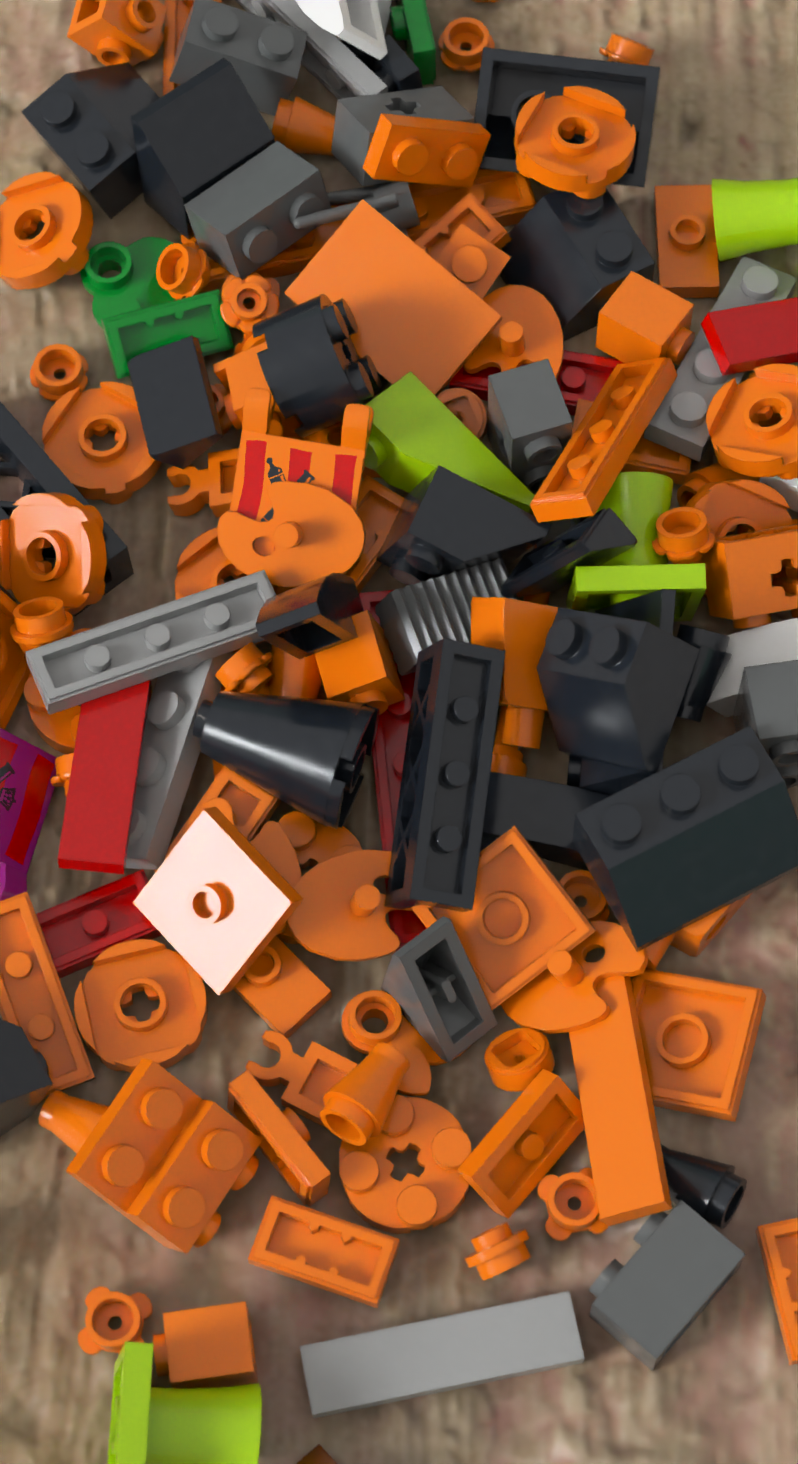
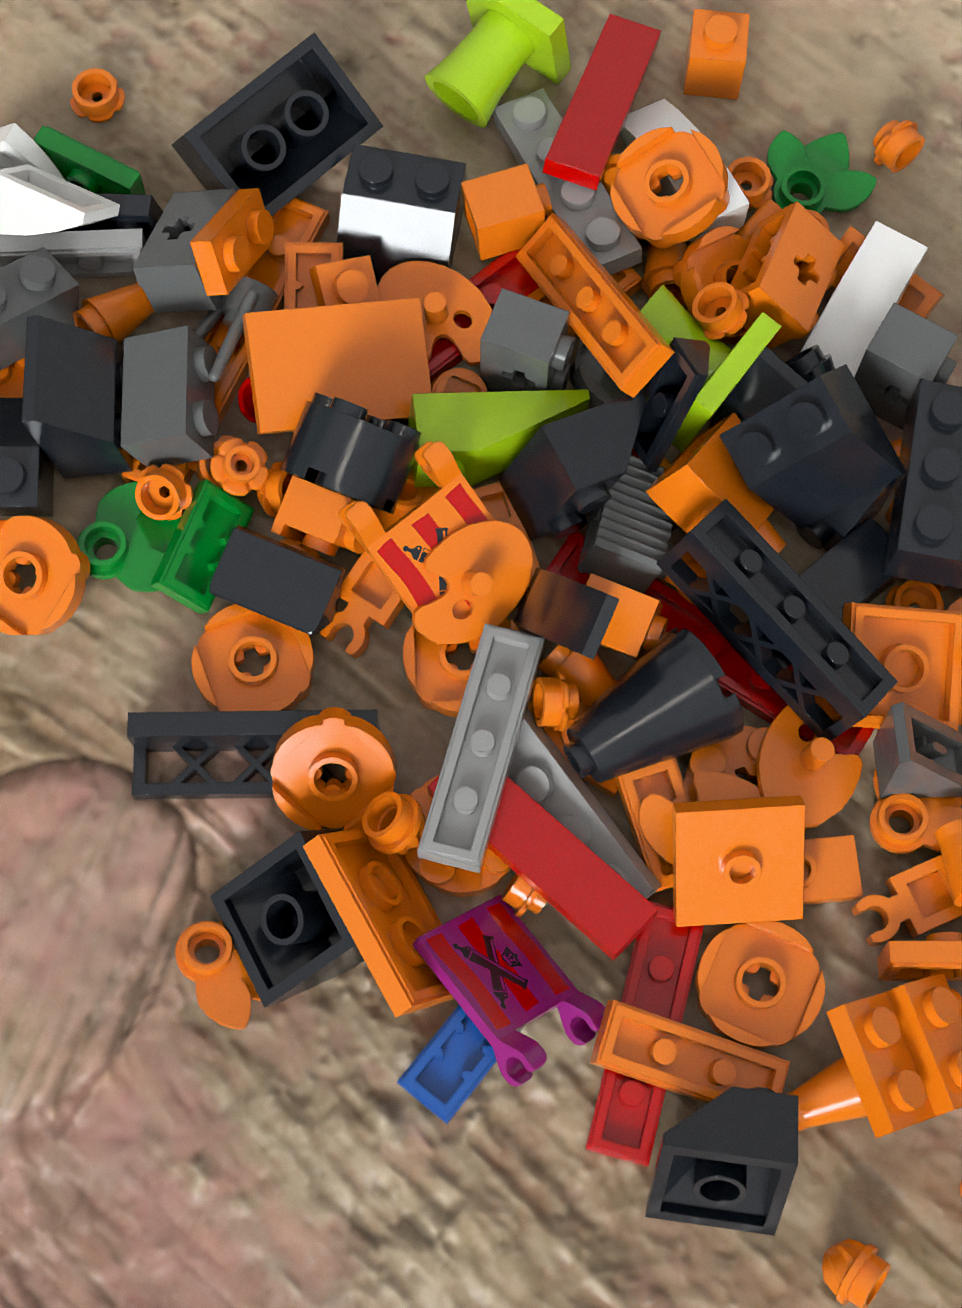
camera: 55 degrees left, 5 degrees up
orange plate [30,344,89,402] -> none
orange plate [438,17,495,72] -> none
orange plate [514,86,636,199] -> none
orange plate [599,33,655,66] -> none
orange plate [653,185,720,298] -> none

